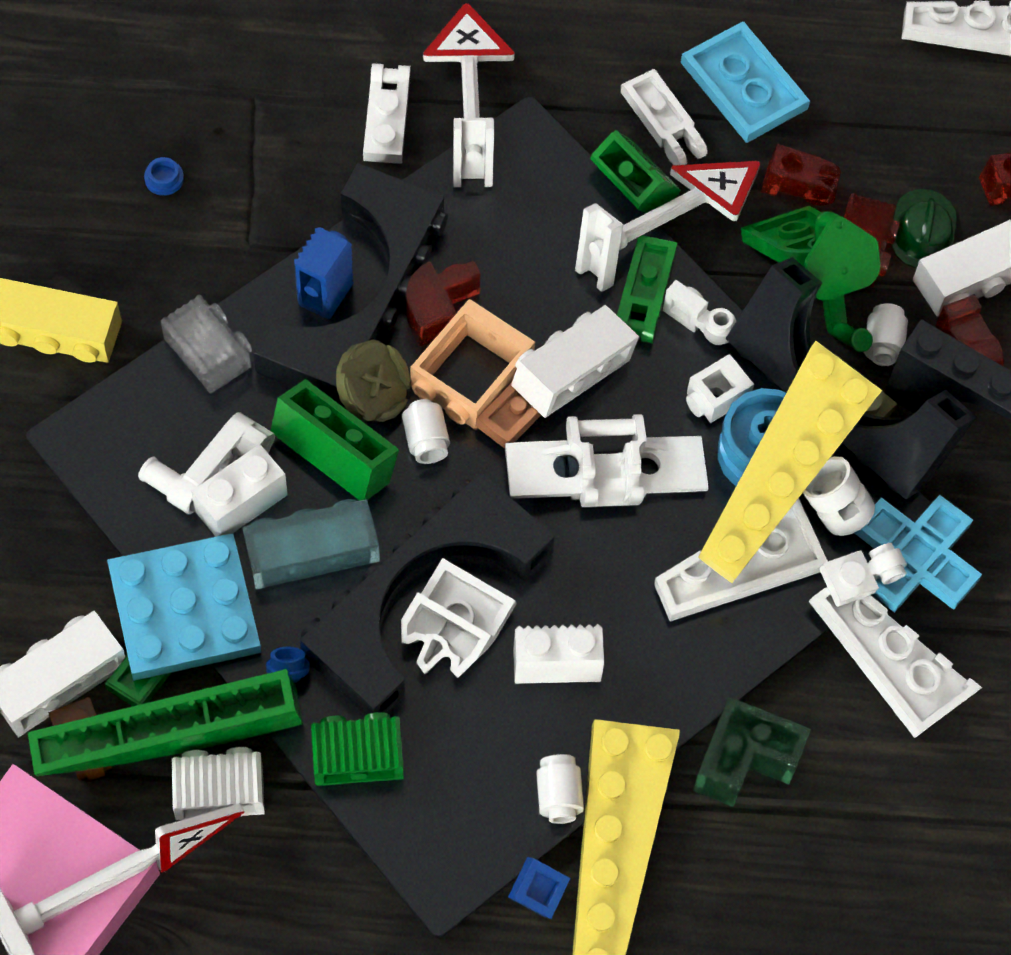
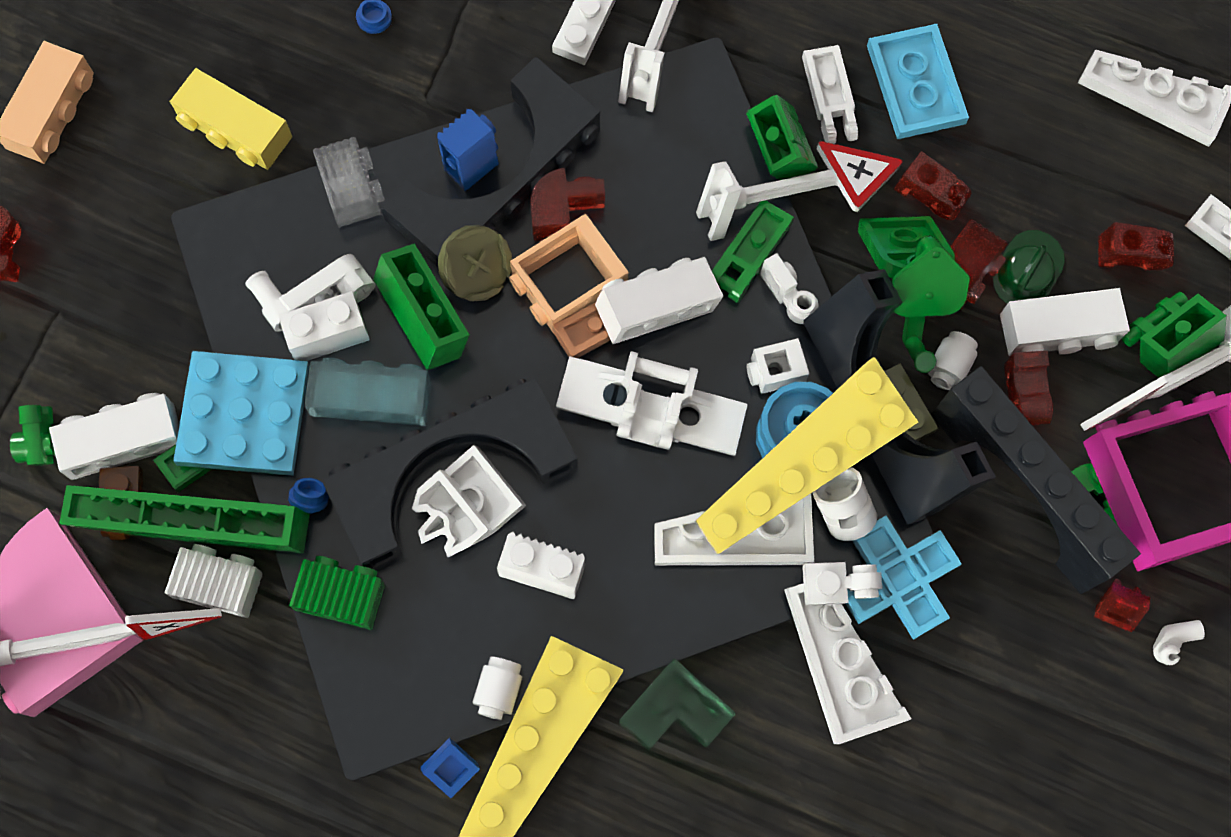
camera: 20 degrees right, 10 degrees up
white brick [402,399,450,464] -> none

